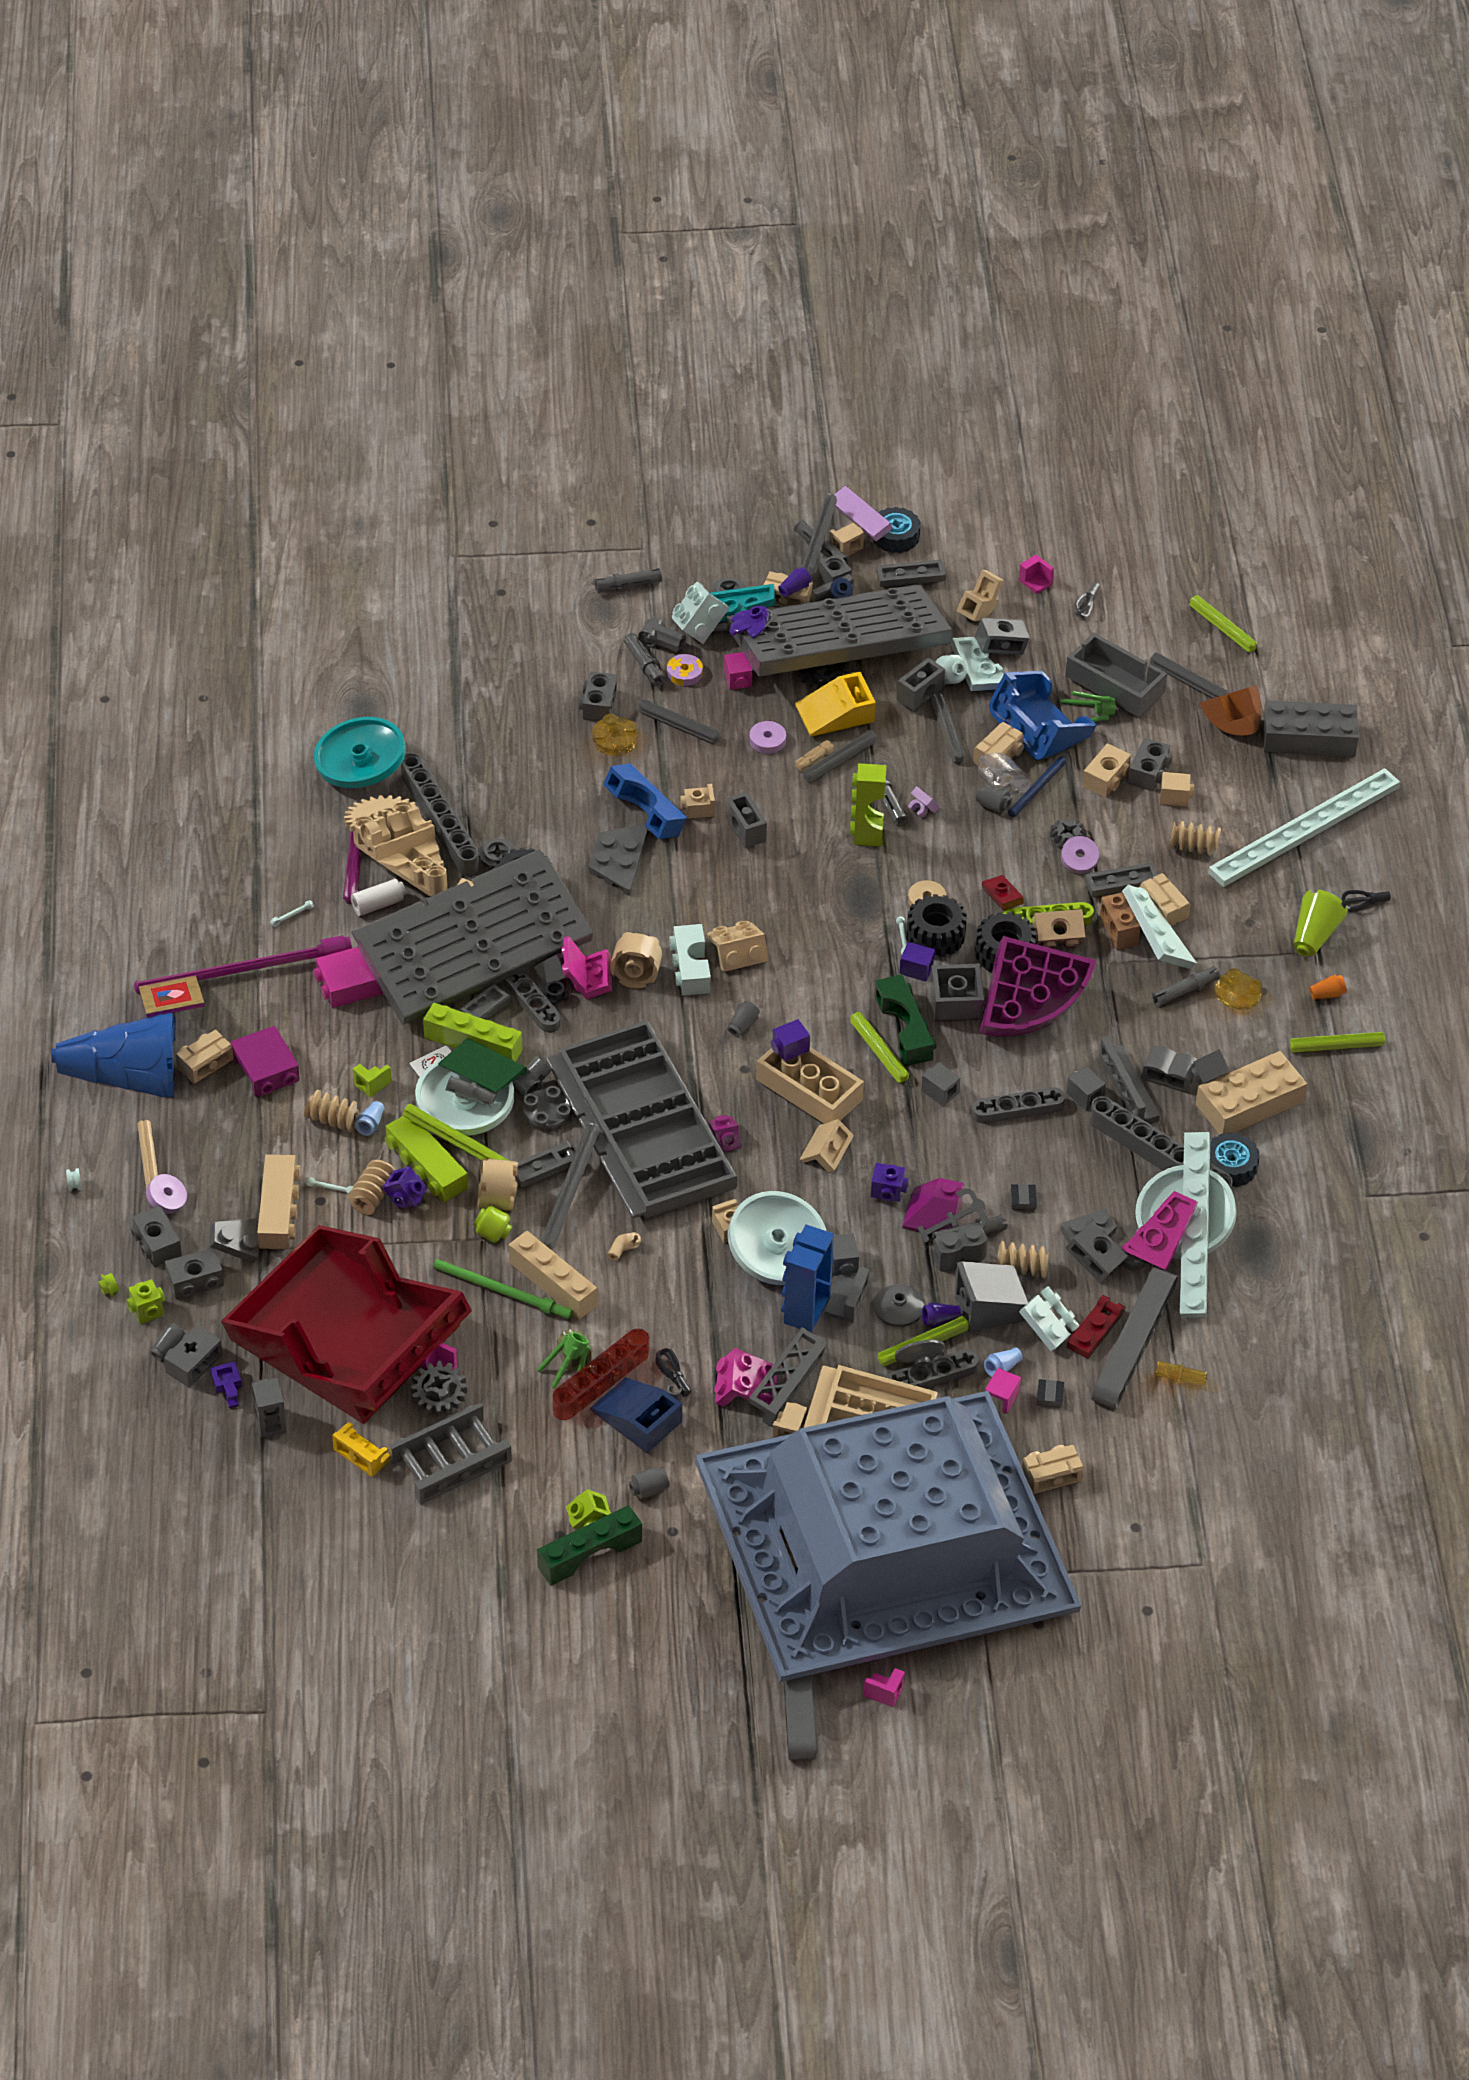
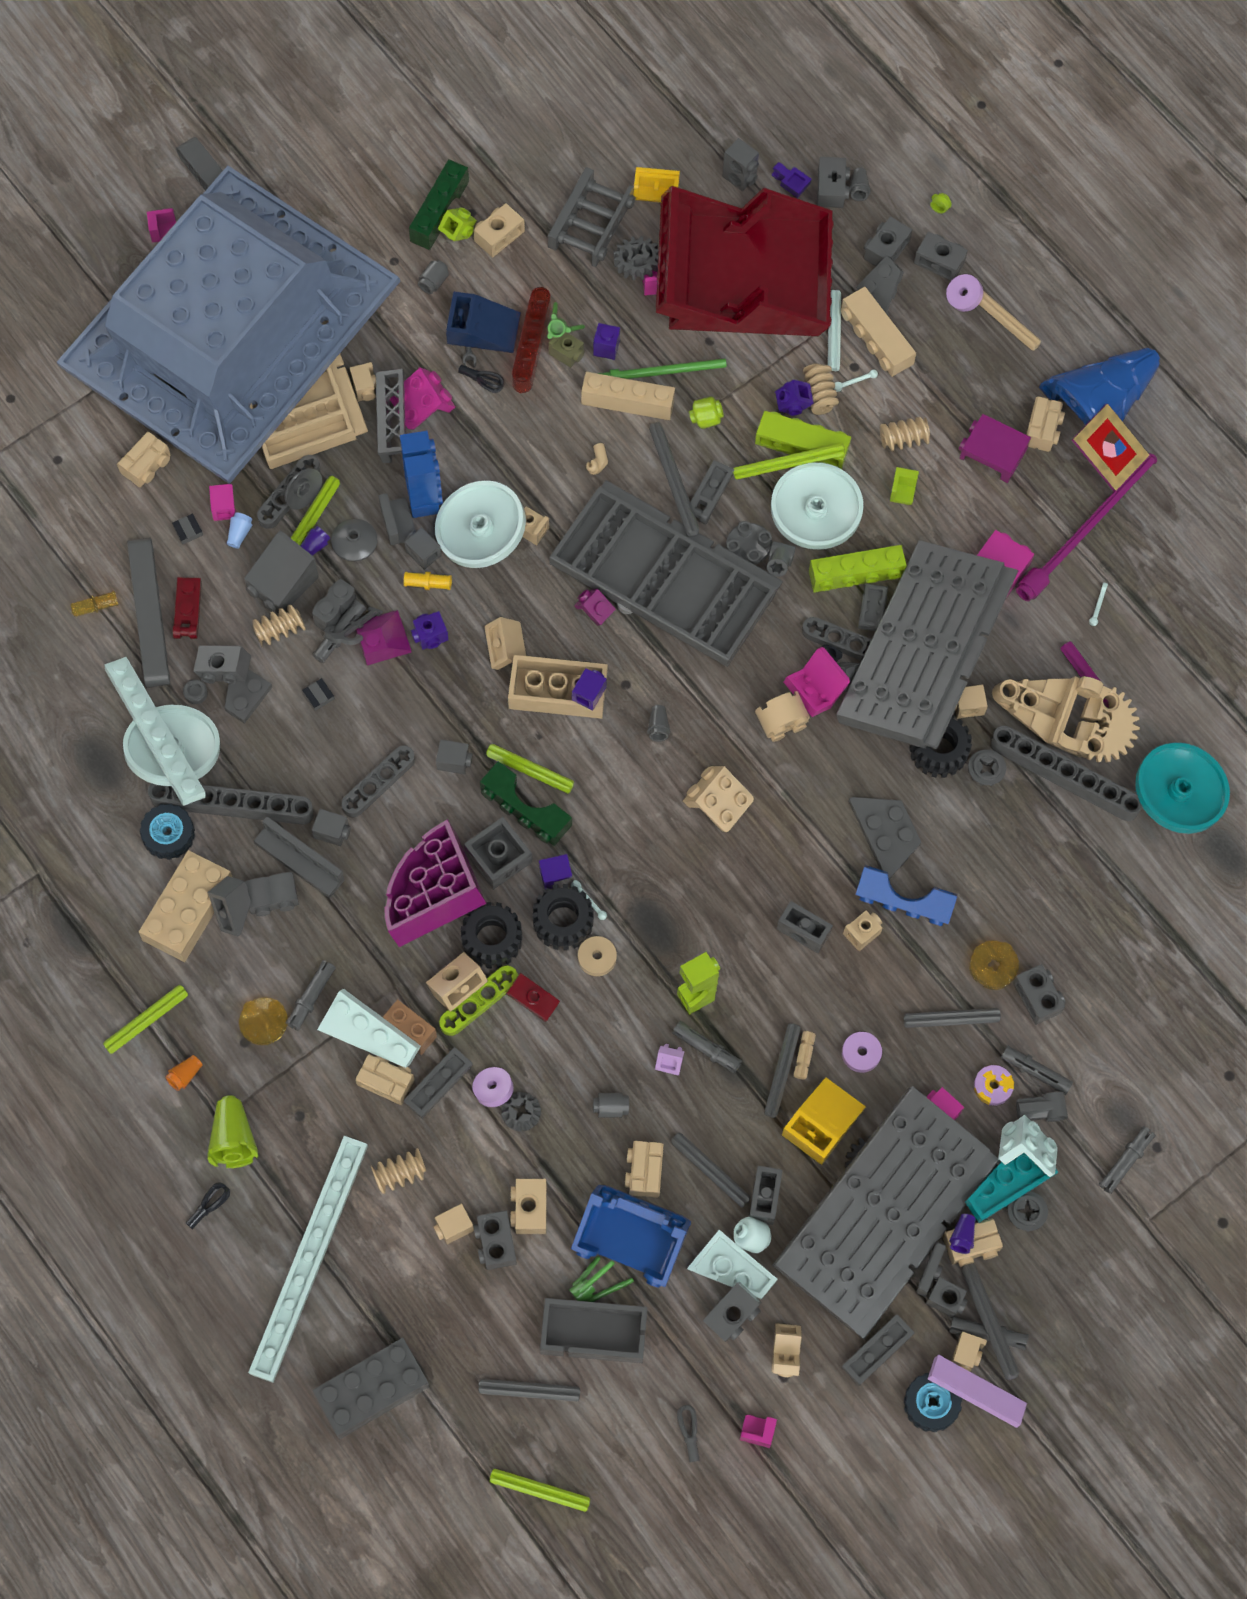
camera: 145 degrees right, 20 degrees up
light aqua bush [66,1168,81,1192] -> none
lime brick [126,1279,165,1324] -> none
white brick [351,879,406,916] -> none
light blue cone [355,1101,385,1136] -> none
white sticker [410,1046,451,1077] -> none
dark green piece [438,1038,527,1093] -> none
dark grey pin [445,1076,497,1108] -> none
tan brick [478,1159,518,1211] -> none
light aqua arch [669,924,711,996] -> none
dark purple plate [730,606,769,639] -> none
dark blue plate [830,577,853,599] -> none
clear brick [978,753,1030,797] -> none
dark blue bar [1008,756,1067,817] -> none
light aqua plate [1019,1286,1080,1351] -> none
dark pink wing [1122,1191,1198,1271] -> none
dark orange brick [1200,685,1262,735] -> none
none -> yellow pin [404,571,452,590]
none -> tan brick [474,203,525,258]
none -> dark purple brick [593,323,620,360]
none -> light aqua axle [828,290,841,372]

